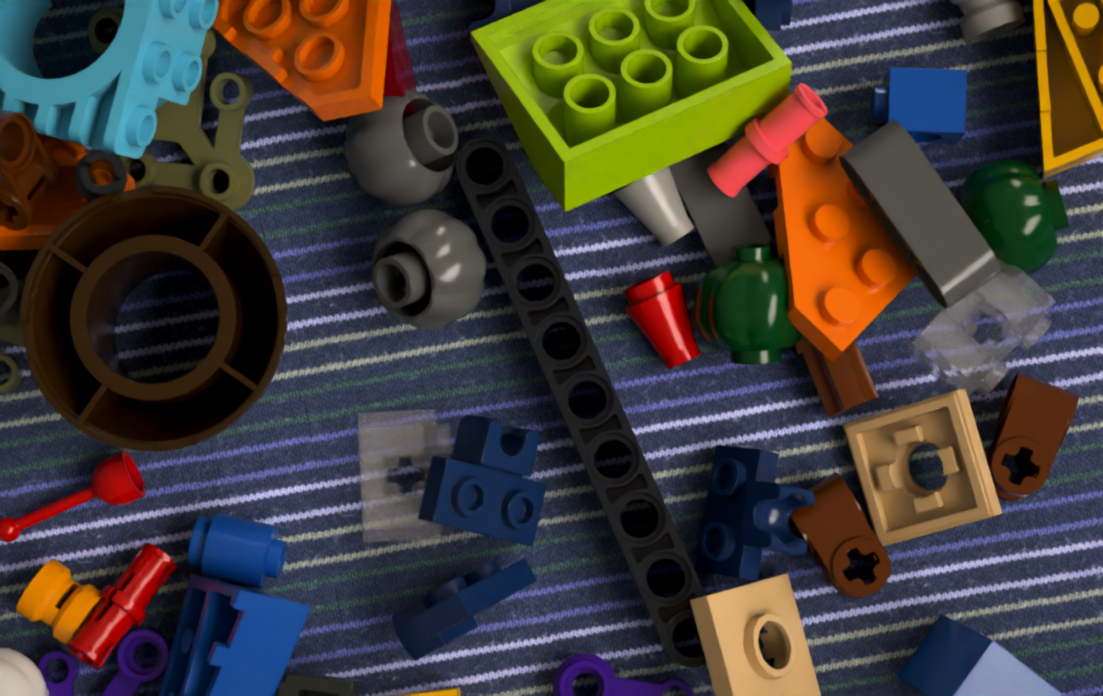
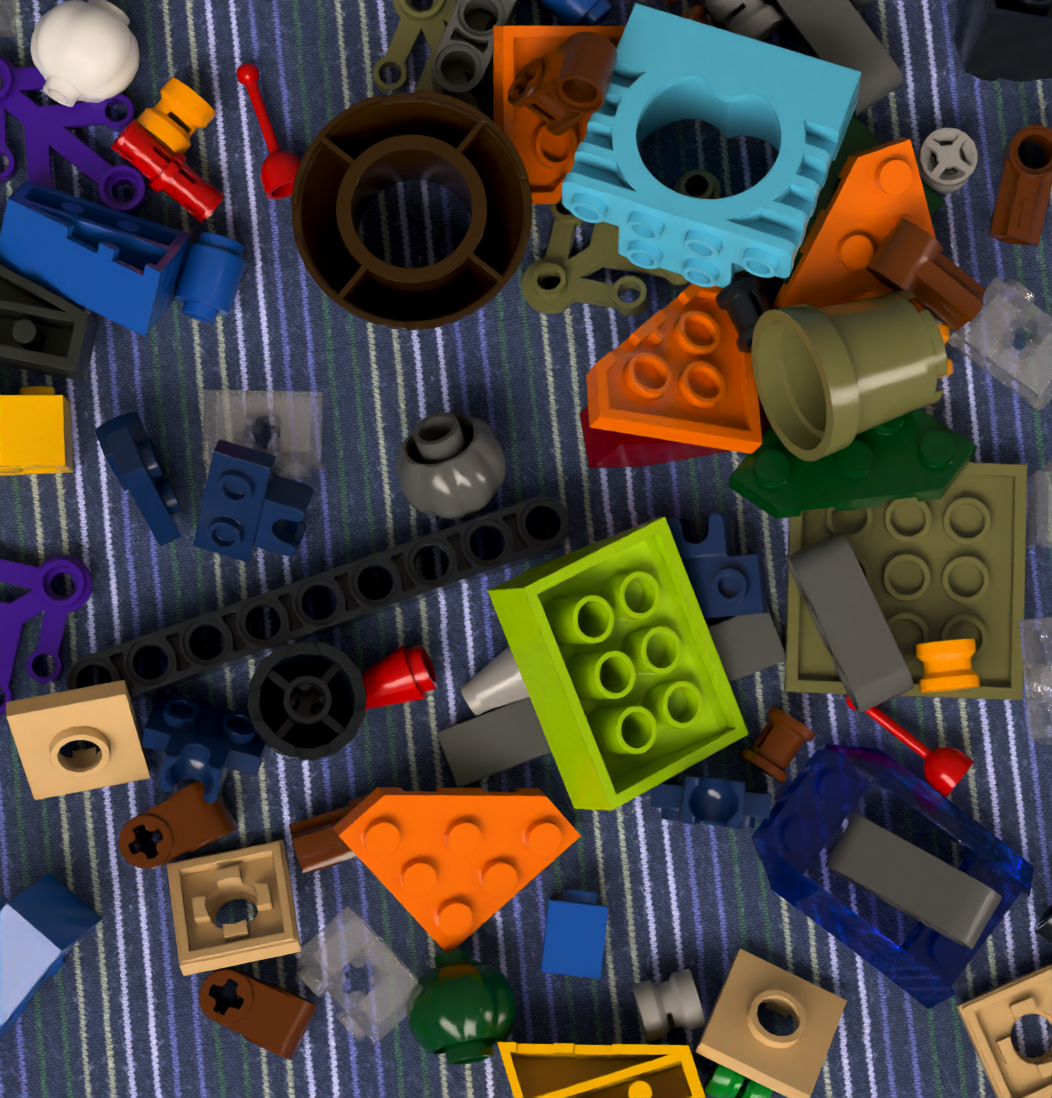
camera: 85 degrees right, 0 degrees up
black pin [74,150,128,201] -> none
dark grey plant [344,88,459,208] -> none
dark green plant [694,243,803,365] -> none
coral pin [707,83,828,198] -> none
dark grey beam [839,119,1001,309] -> none
none -> black cylinder [247,641,367,762]

